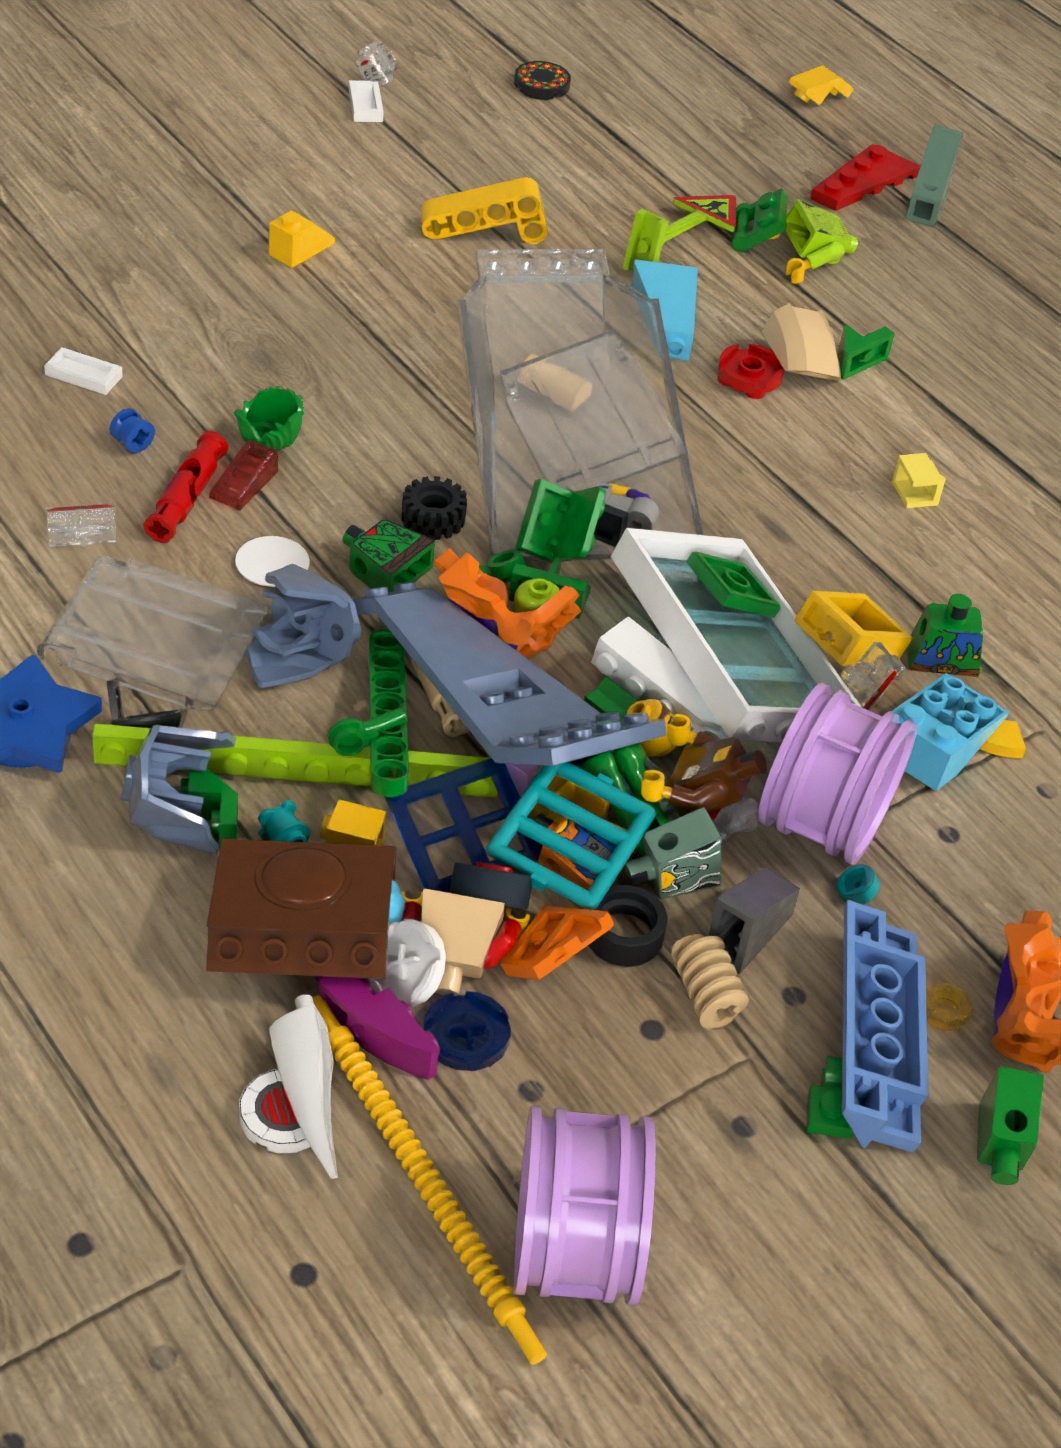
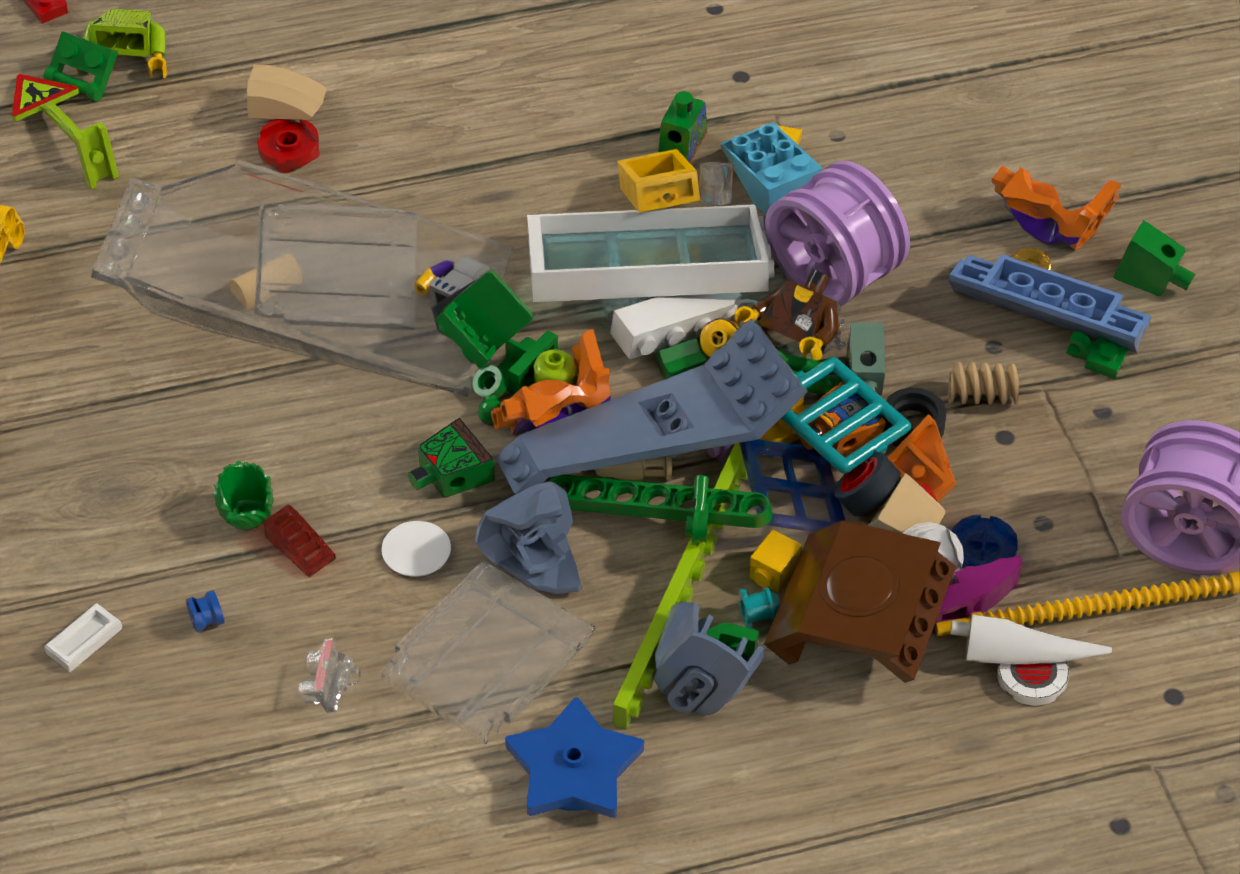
camera: 65 degrees left, 5 degrees up
black piece [107,678,188,728] -> none
red piece [143,431,228,543] -> none
black tyre [401,476,467,540] -> none
medium azure slope [631,259,698,361] -> none
green tile [686,551,781,618] -> none
dark grey slope [709,867,800,974] -> none
teal tile [836,864,880,905] -> none
green slope [838,325,895,380] -> none
light yellow window [892,453,946,508] -> none

